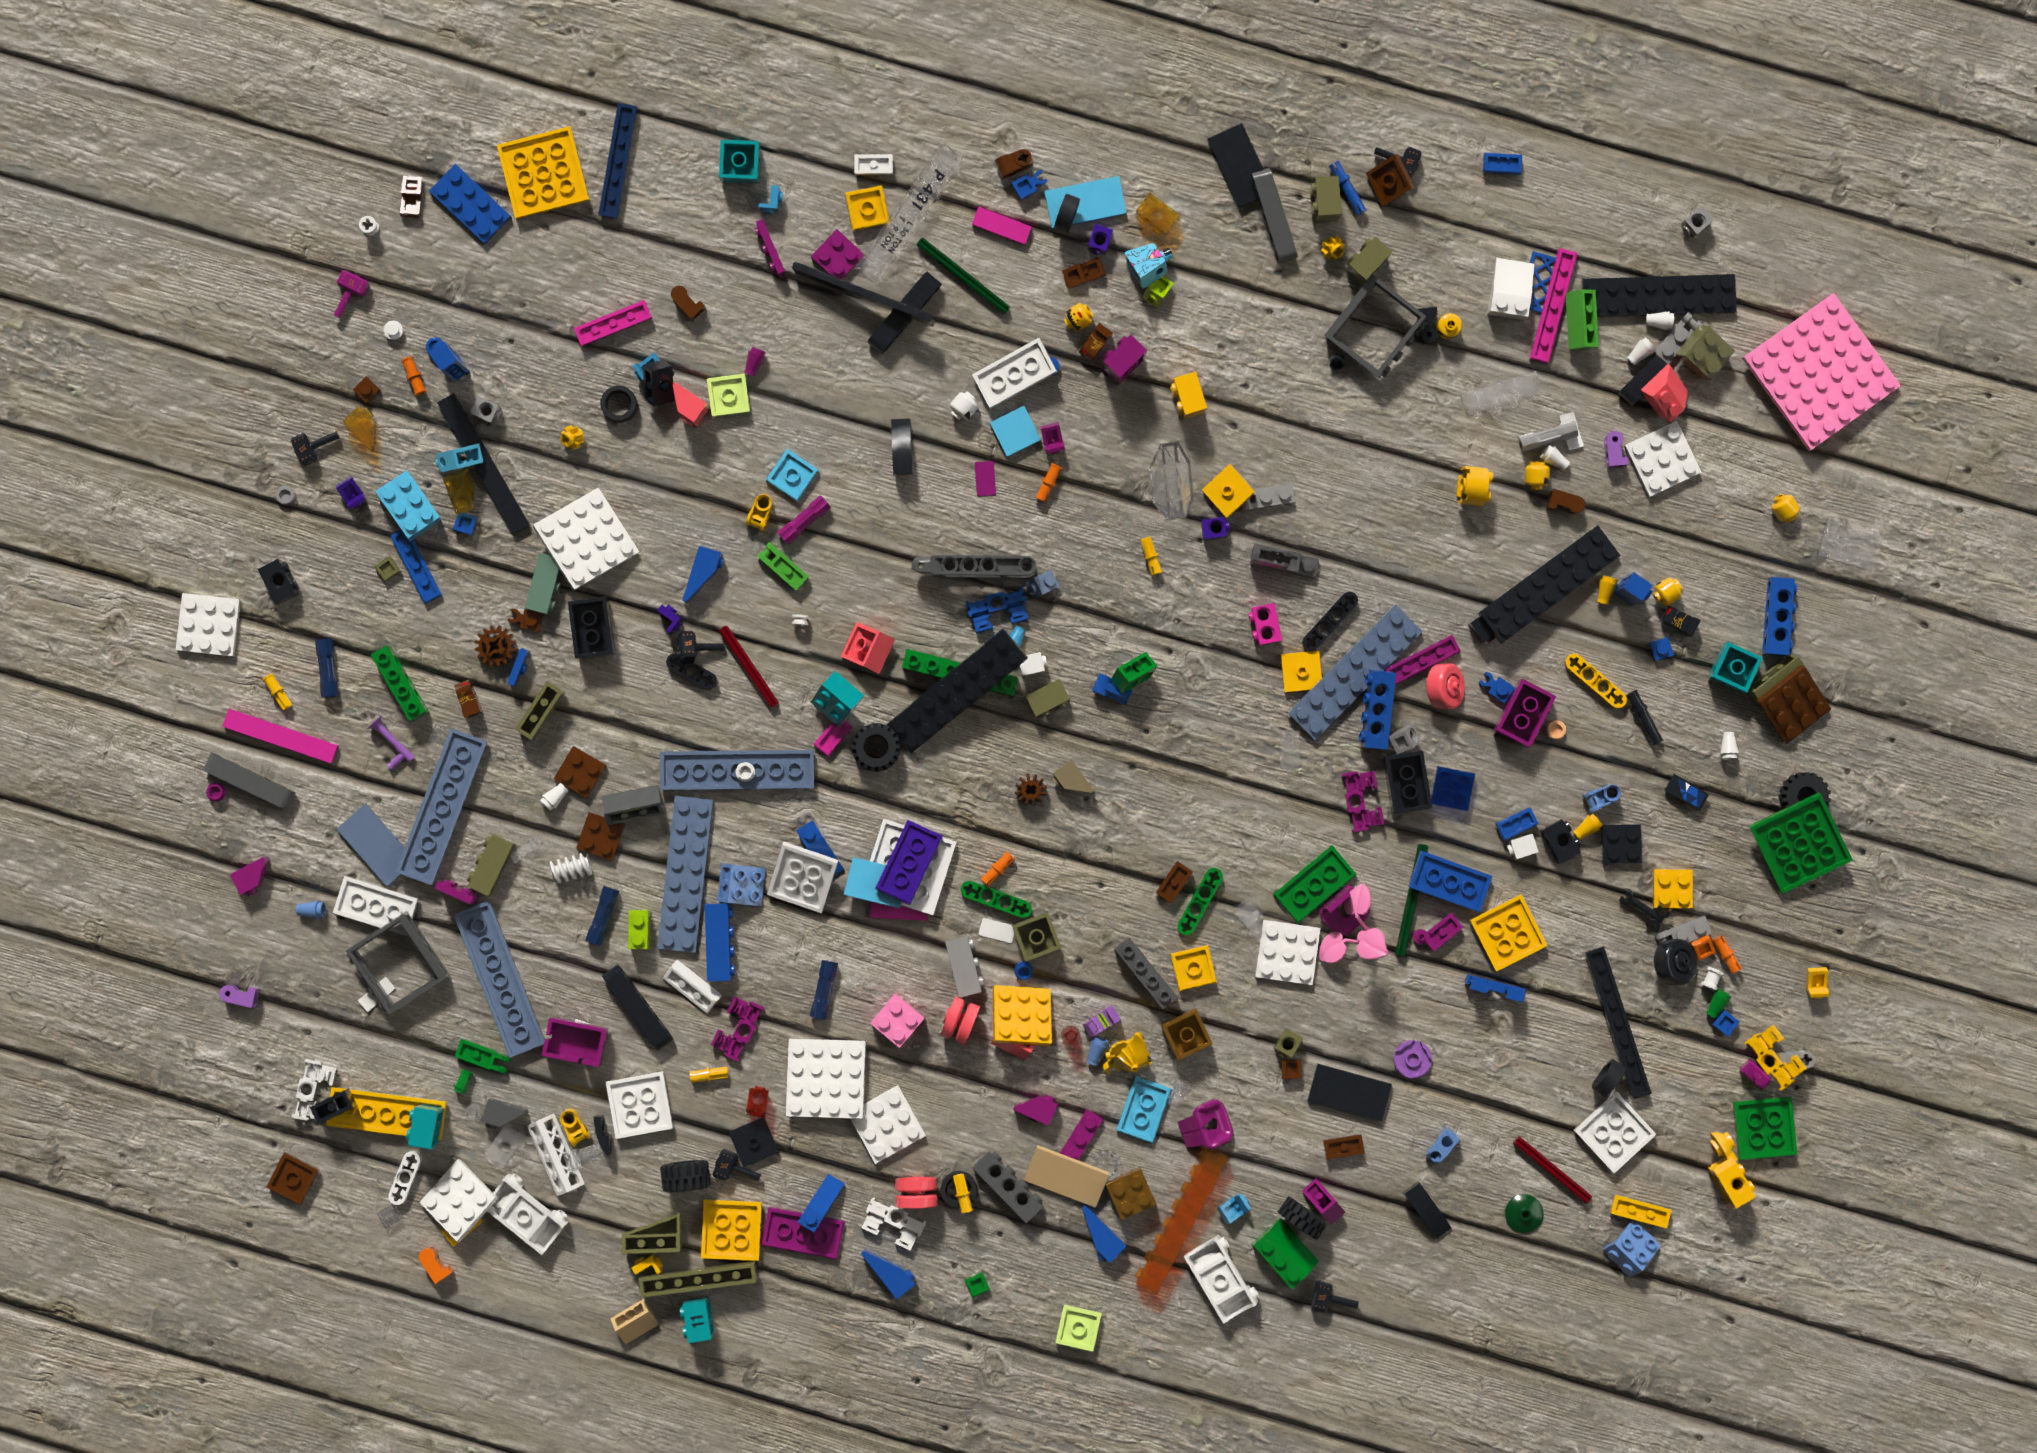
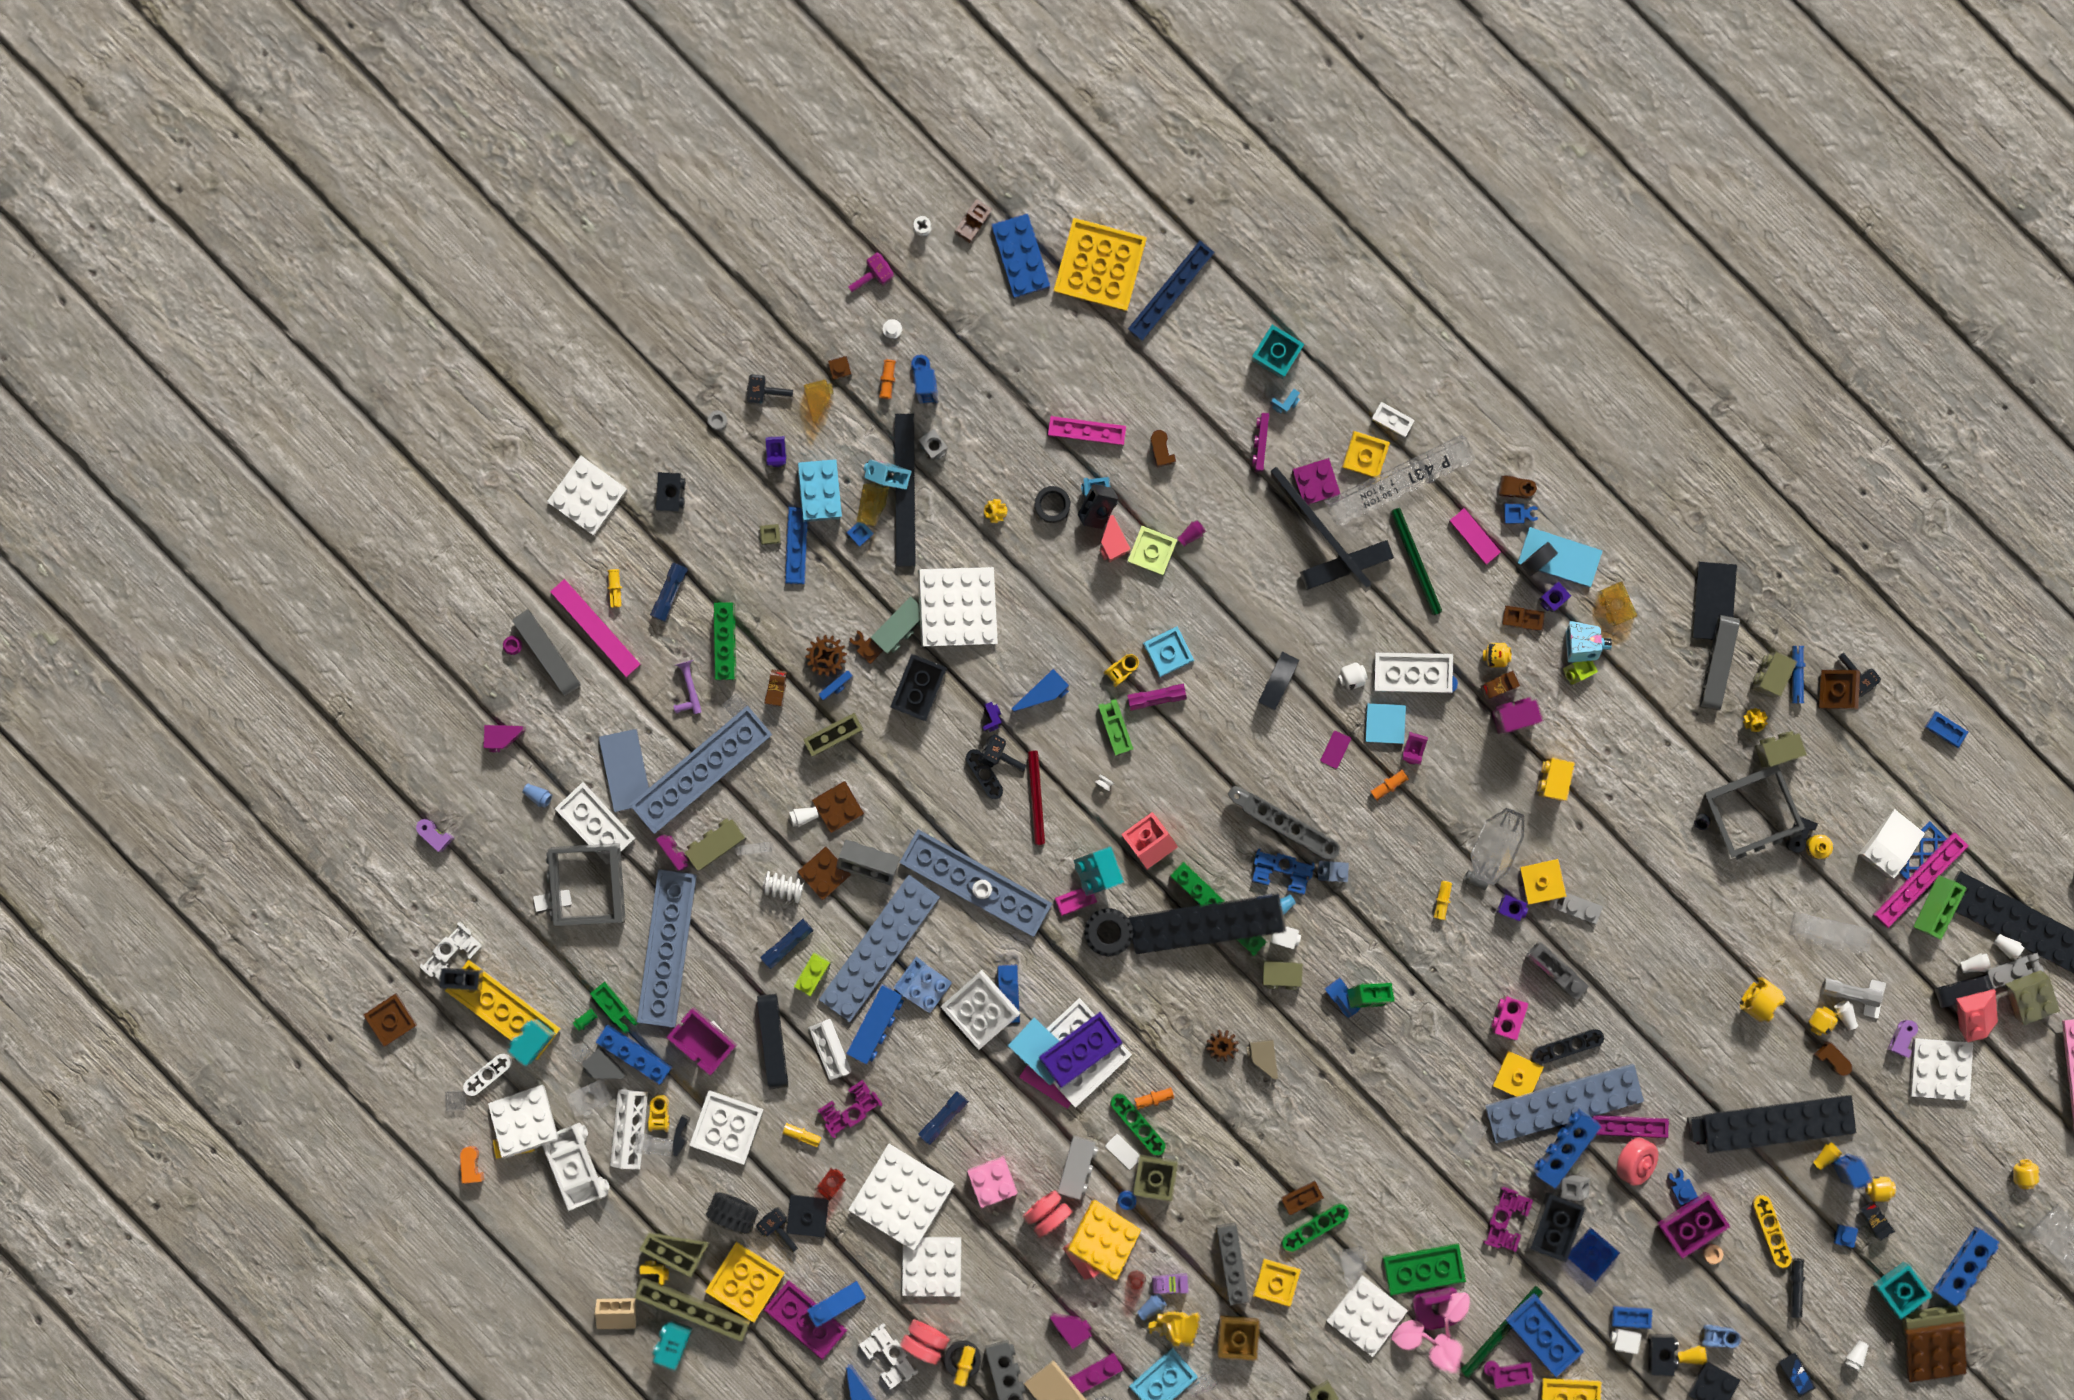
camera: 35 degrees right, 0 degrees up
none -> blue brick [596,1025,673,1085]
none -> dark grey pin [1464,870,1490,891]

